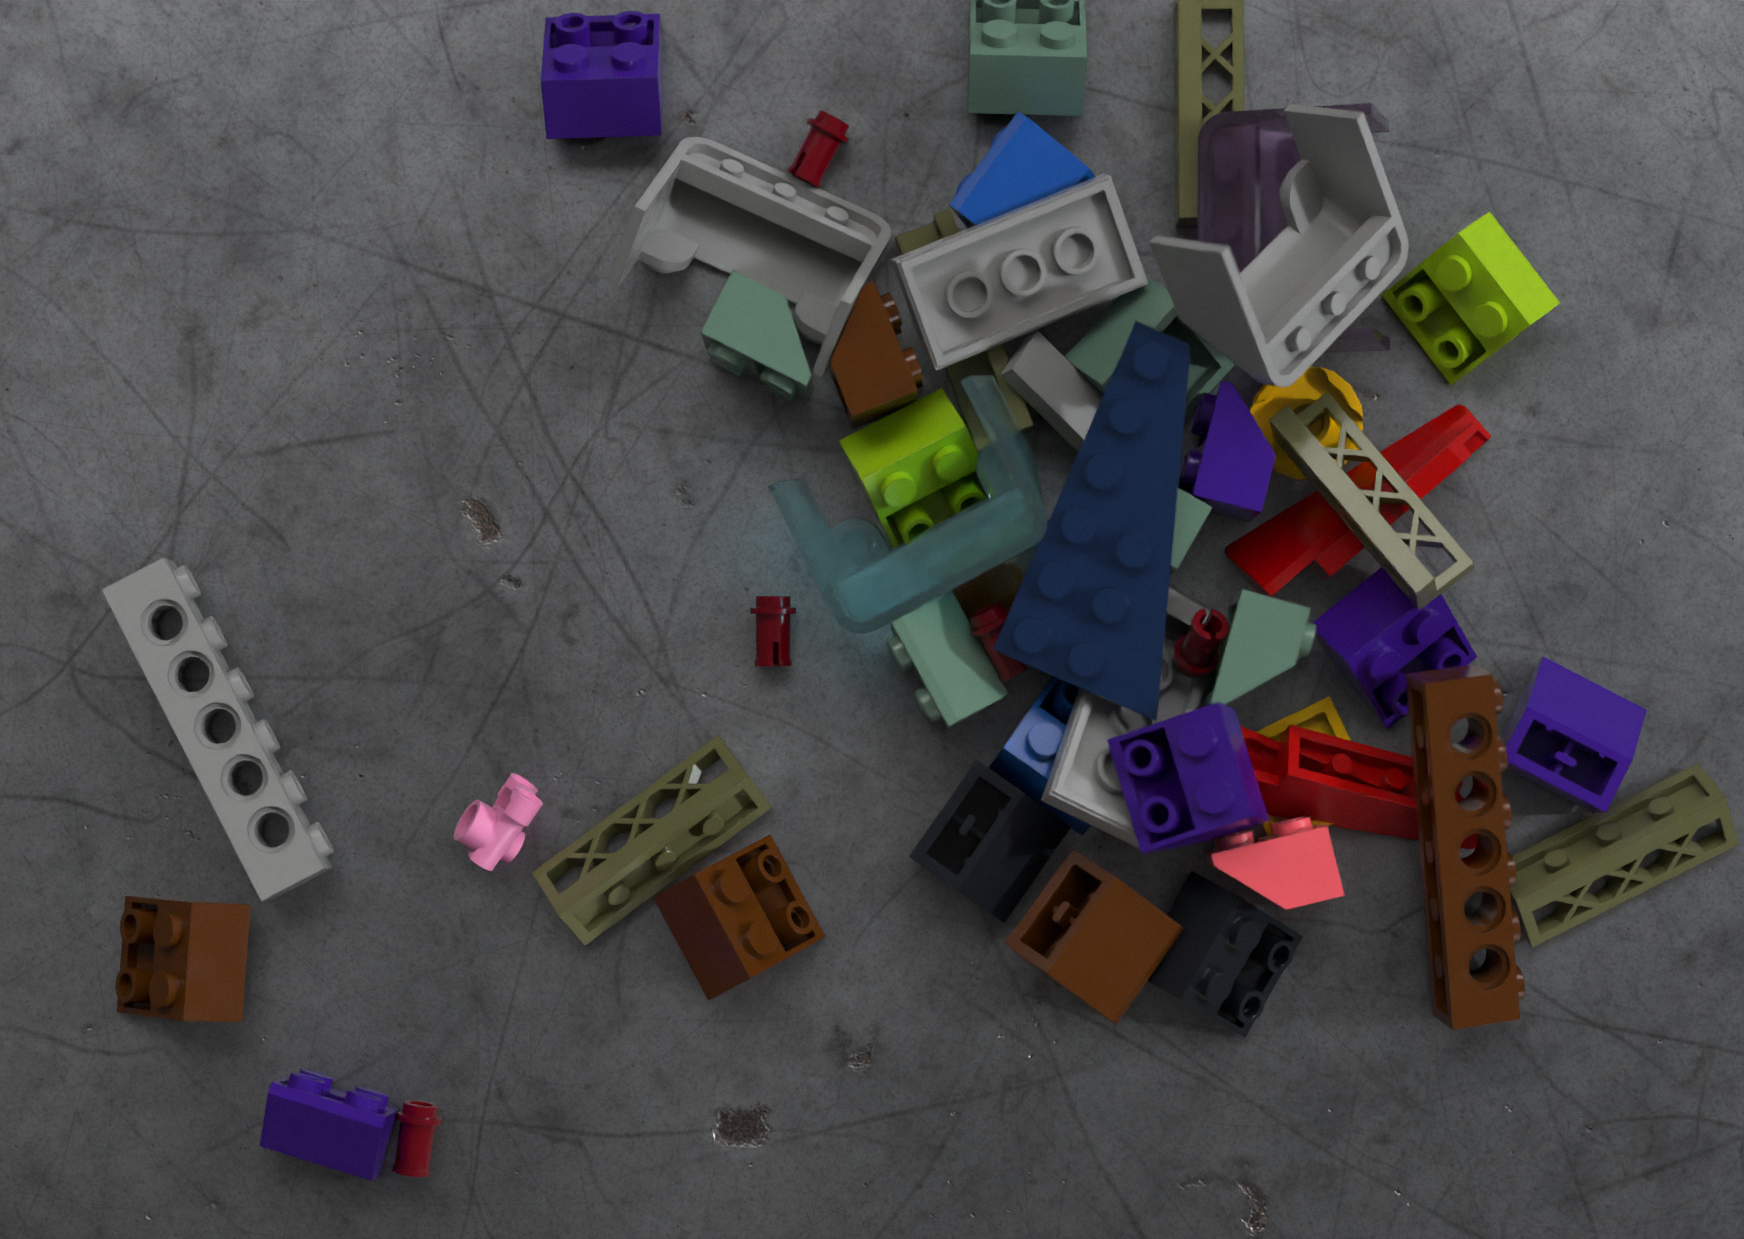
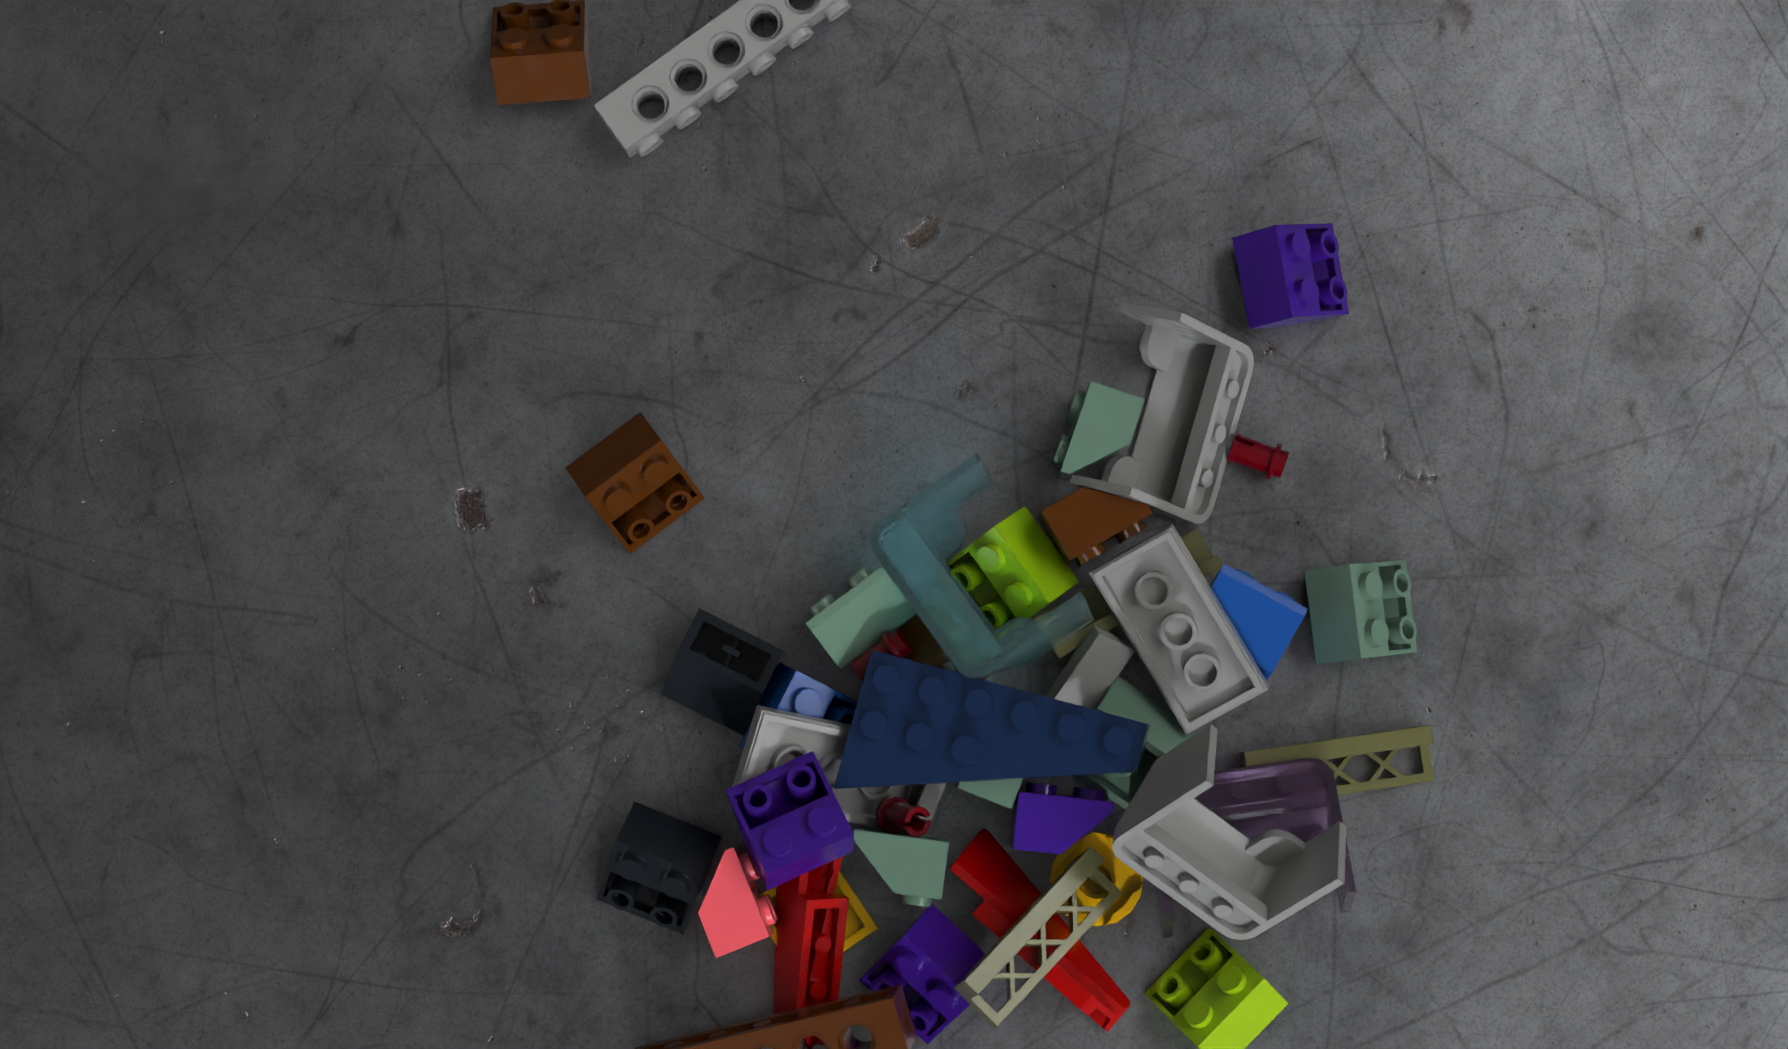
camera: 80 degrees right, 0 degrees up
dark purple slope [260,1068,401,1181] -> none
dark red pin [392,1100,442,1177] -> none
bright pink plate [454,773,543,871] -> none
olive fence [532,735,772,945] -> none
dark red pin [750,596,796,666] -> none
reddish brown slope [1004,849,1184,1025] -> none

